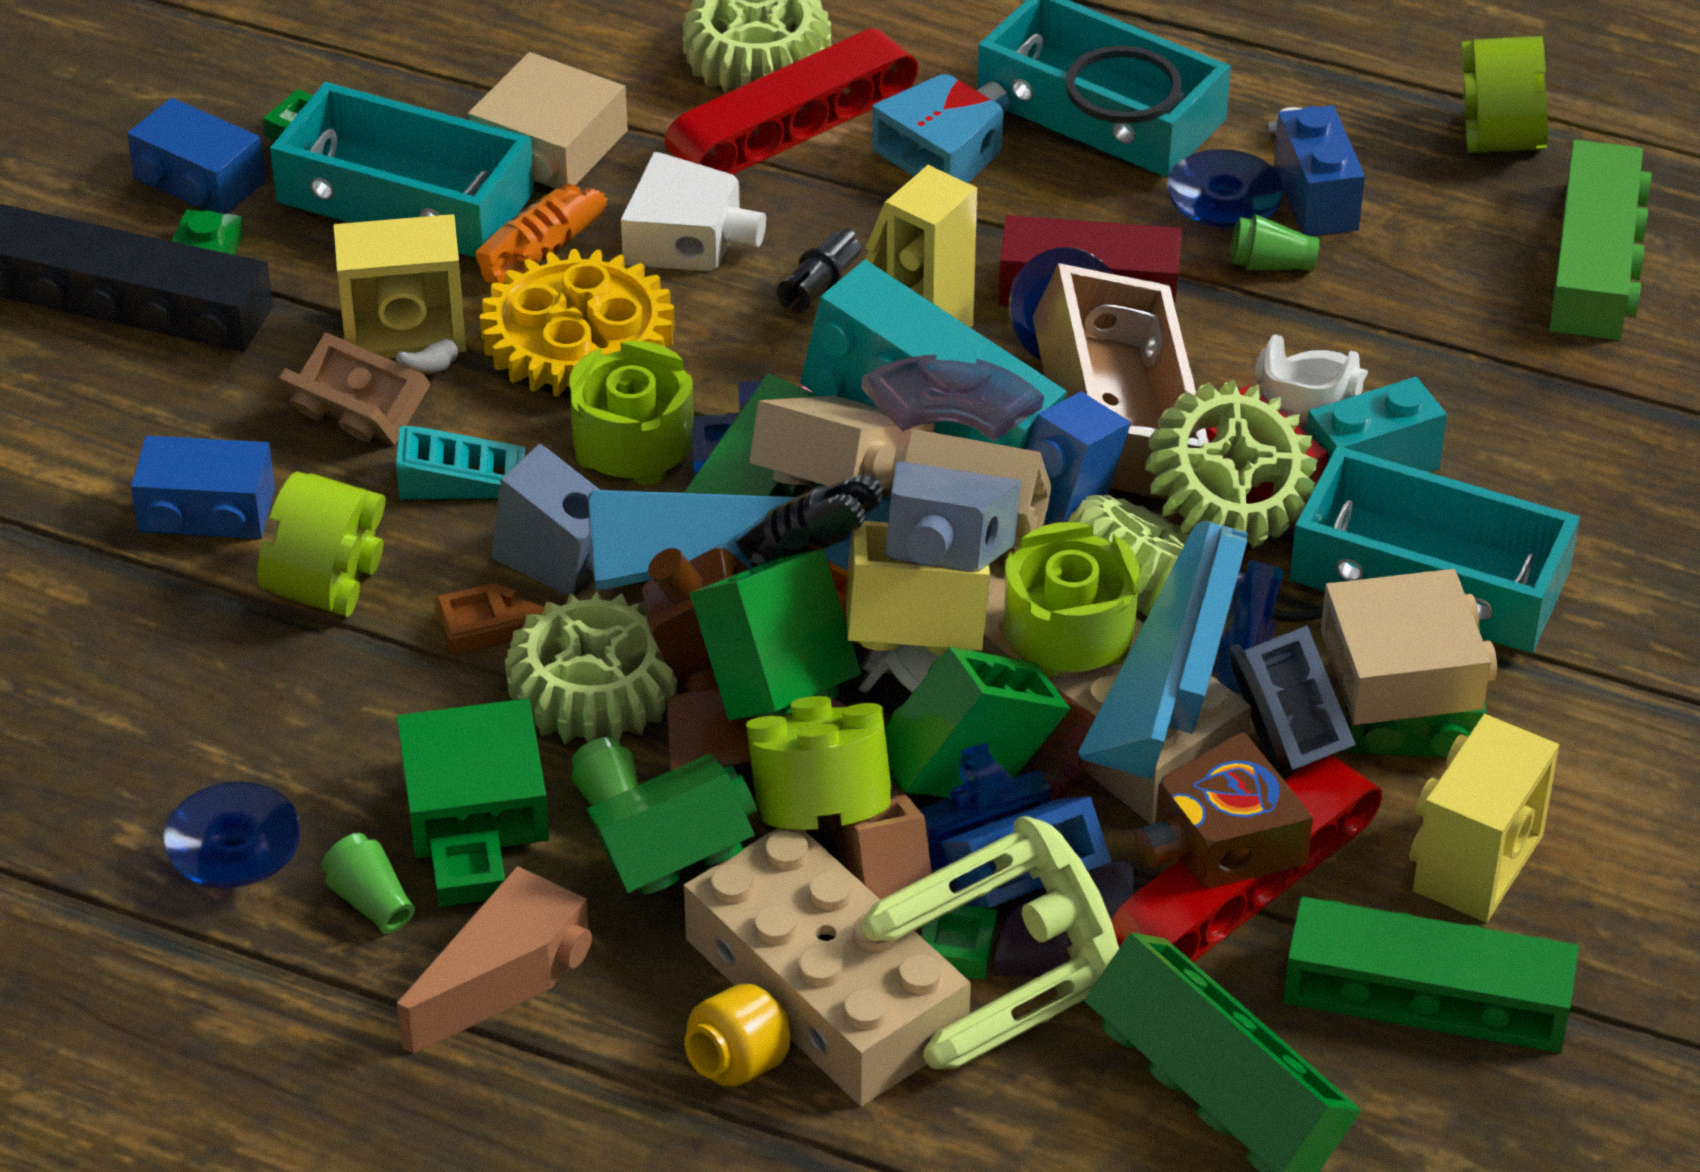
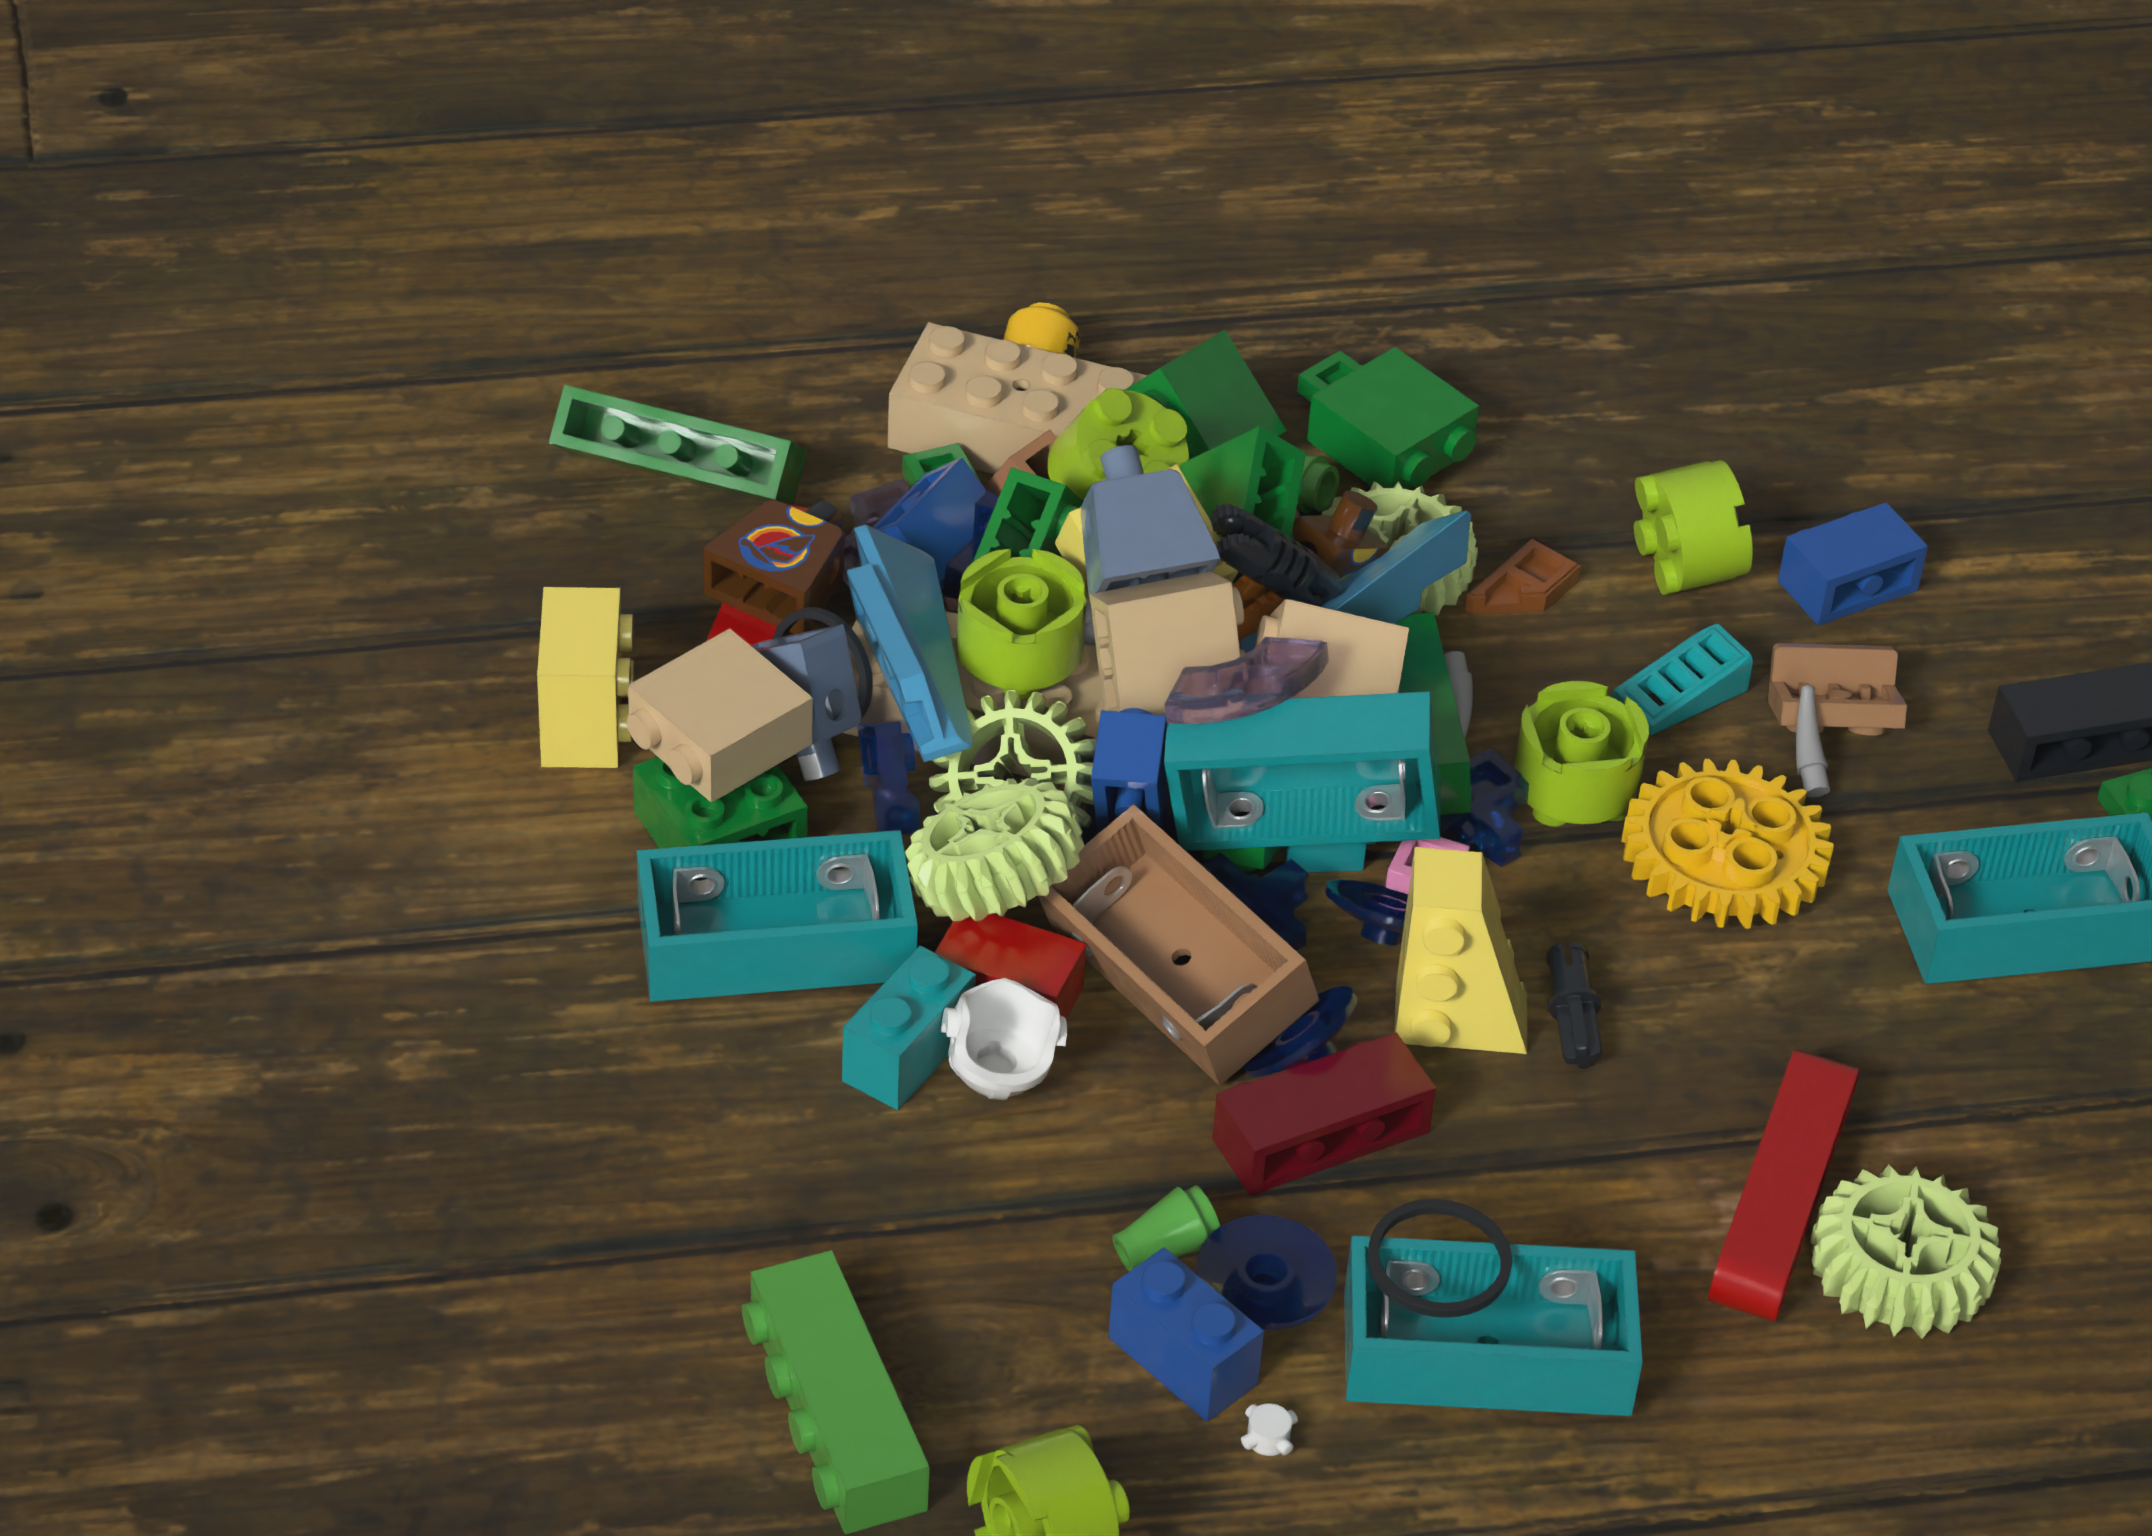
camera: 145 degrees right, 0 degrees up
clear blue dish [164,781,301,888] -> none
bright green cone [321,833,415,934] -> none
light yellow brick [334,214,467,359] -> none
nougat slope [397,866,592,1054] -> none
tan brick [468,52,628,189] -> none
orange hinge [475,183,608,283] -> none
sand blue torso [491,444,621,596] -> none
white torso [621,152,766,271] -> none
yellowish green piece [861,816,1119,1070] -> none
dark azure torso [872,74,1010,183] -> none
green brick [1283,896,1579,1053] -> none

